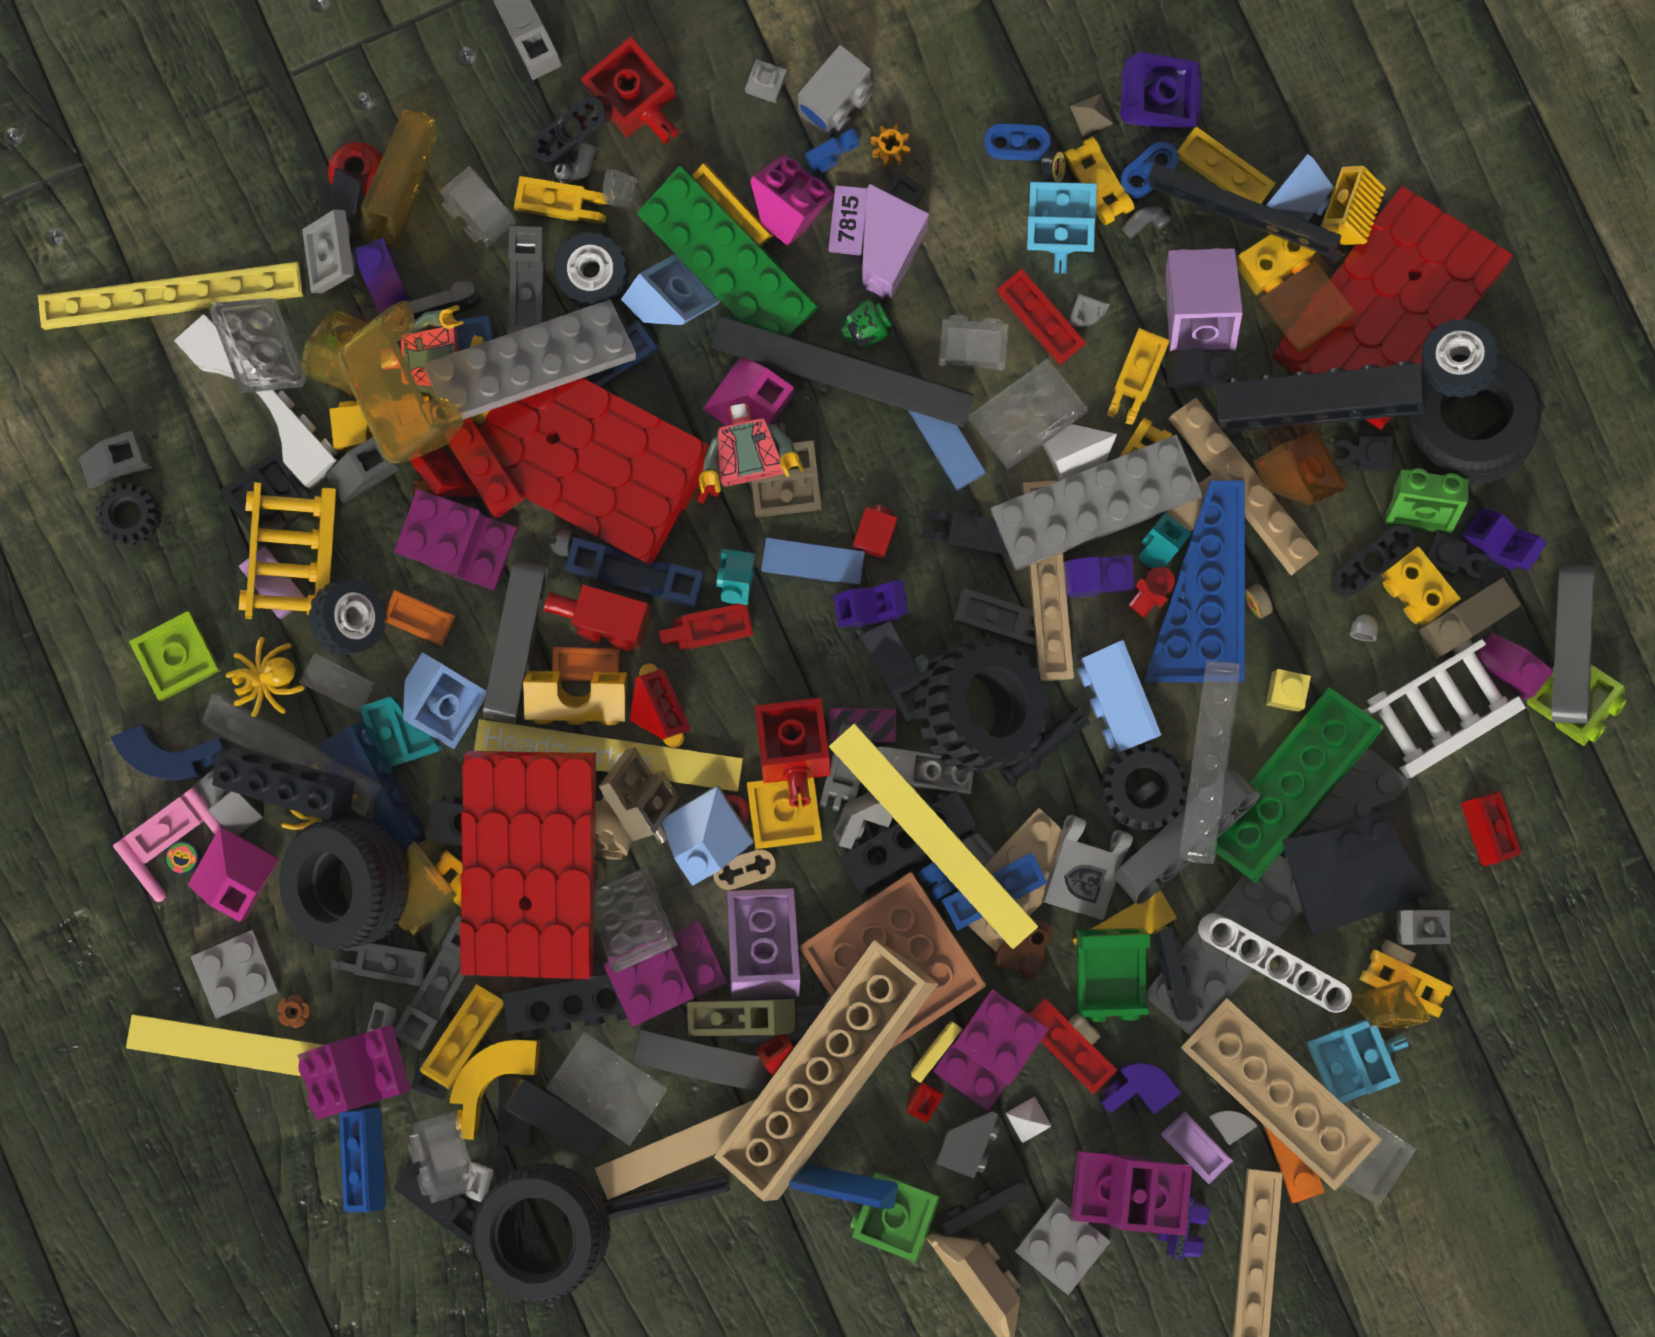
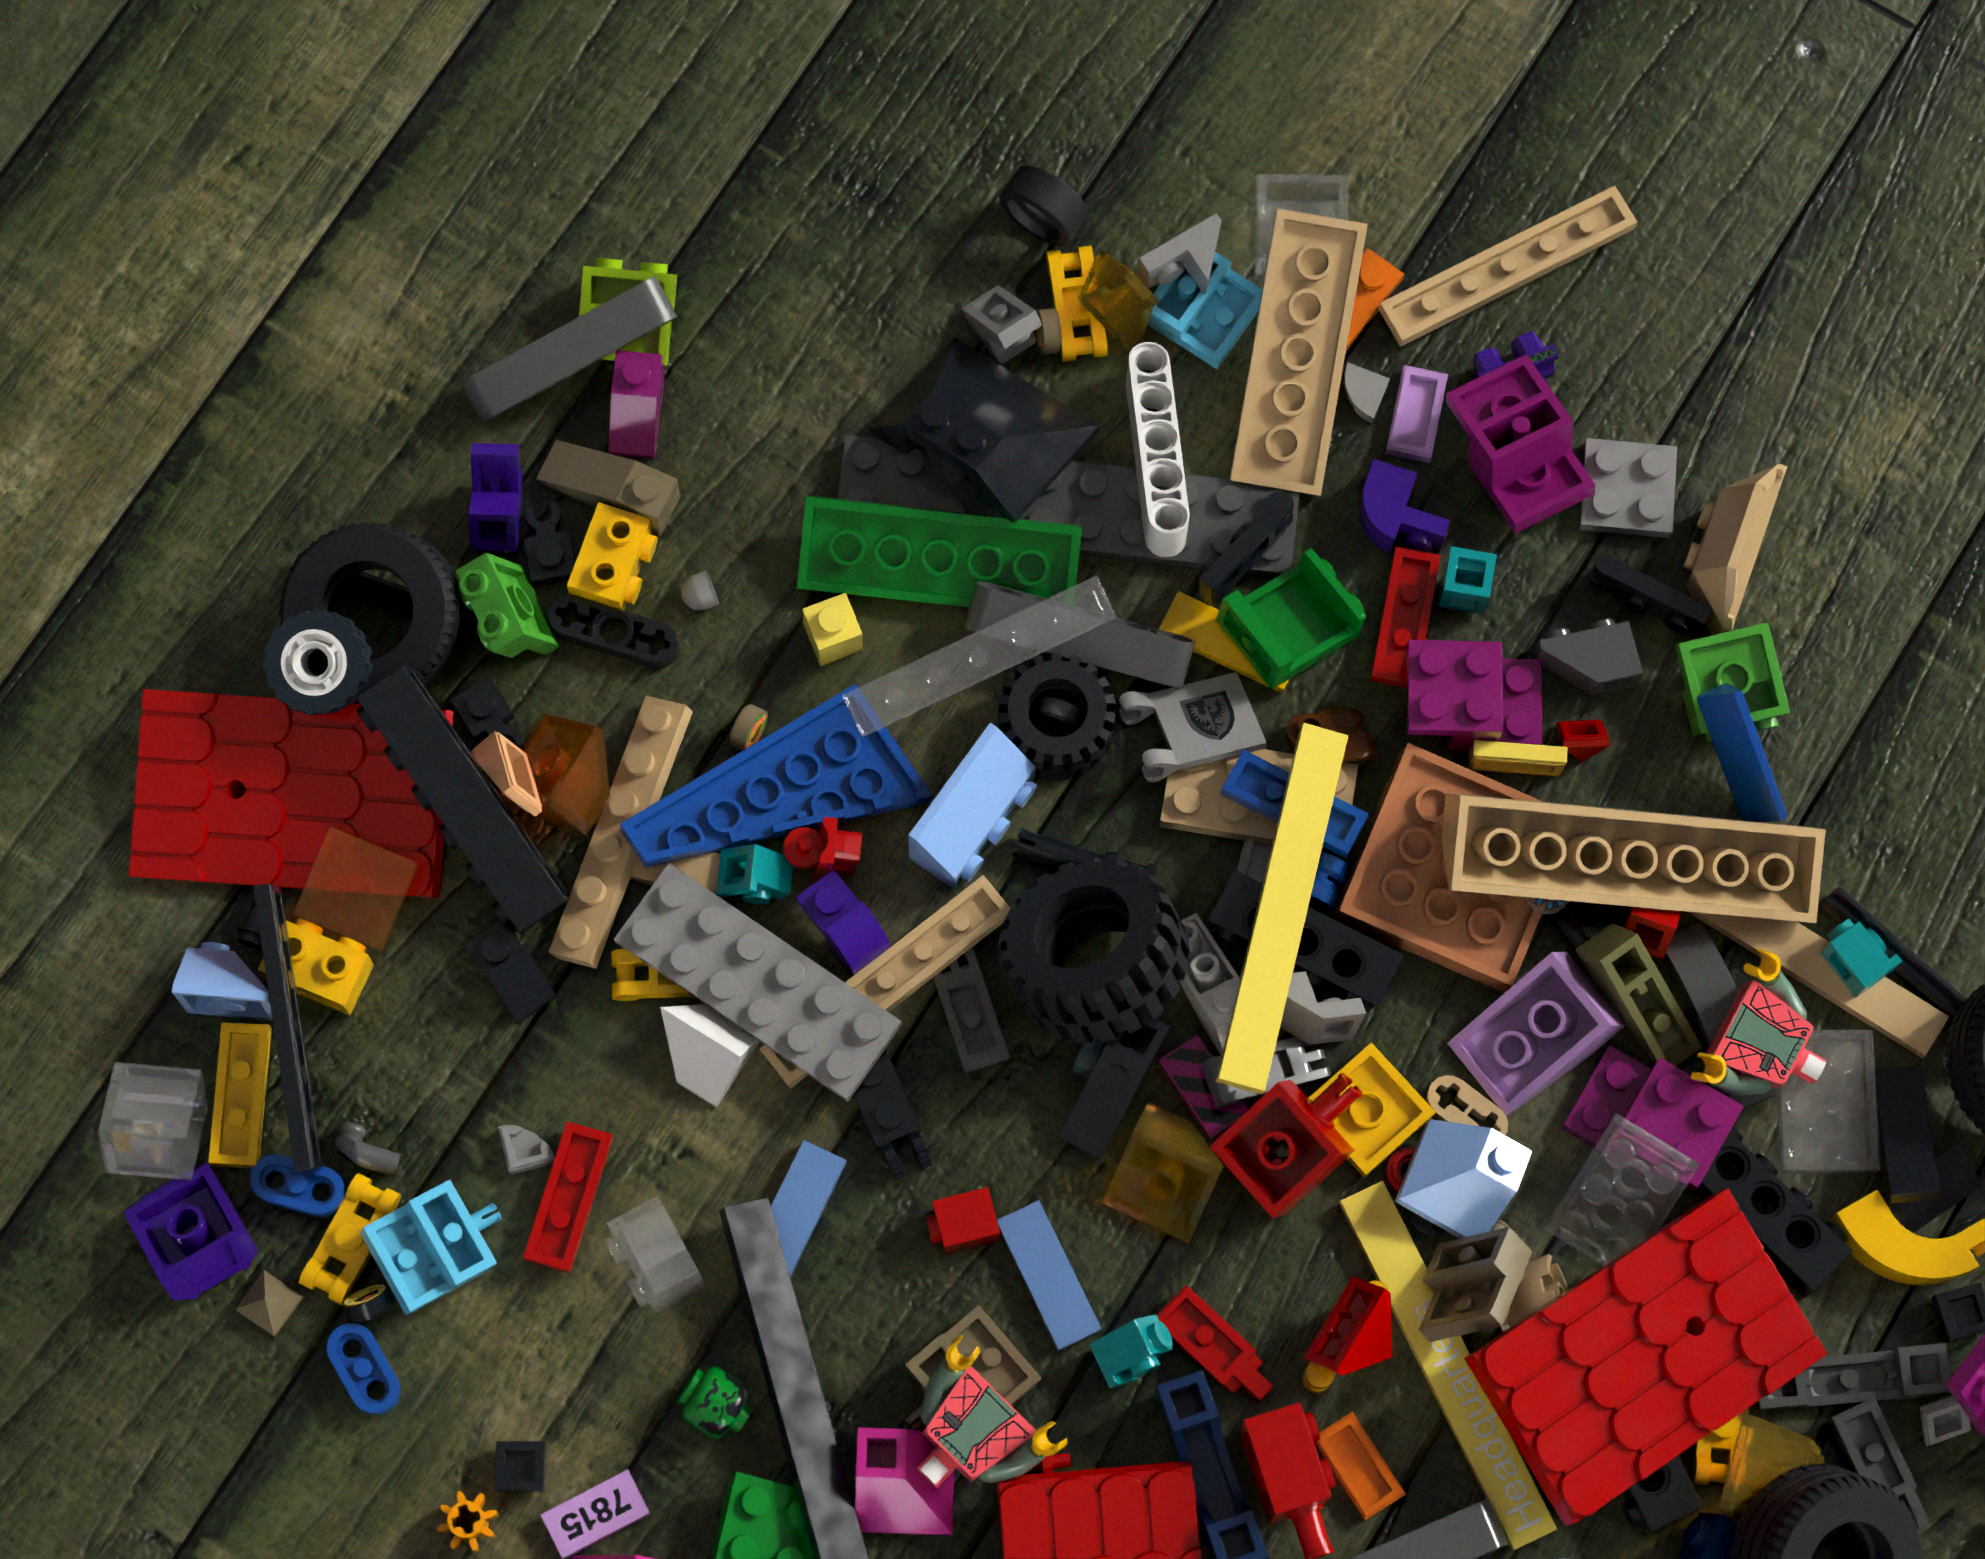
camera: 135 degrees left, 10 degrees down
yellow plate [420,984,504,1089] -> none
yellow arch [523,671,628,725] -> none
dark purple brick [833,580,908,628] -> none
lavender slope [862,184,929,300] -> none
clear plate [968,358,1088,470] -> none
white slope [1005,1096,1051,1143] -> none
dark tan tile [1069,1013,1101,1045] -> none
yellow hinge [1107,328,1170,425] -> none
lavender slope [1166,248,1243,354] -> none
yellow brick [1321,166,1386,245] -> none
white fence [1363,639,1526,779] -> none
red slope [1461,790,1522,866] -> none
none -> clear piece [98,1062,207,1180]
none -> light nougat slope [471,731,542,817]
none -> black tyre [999,165,1088,246]
none -> clear yellow slope [1102,1102,1223,1244]
none -> light grey slope [1137,213,1222,295]
none -> teal brick [1438,546,1497,615]
none -> torso [1691,948,1826,1096]
none -> teal brick [1821,919,1902,998]

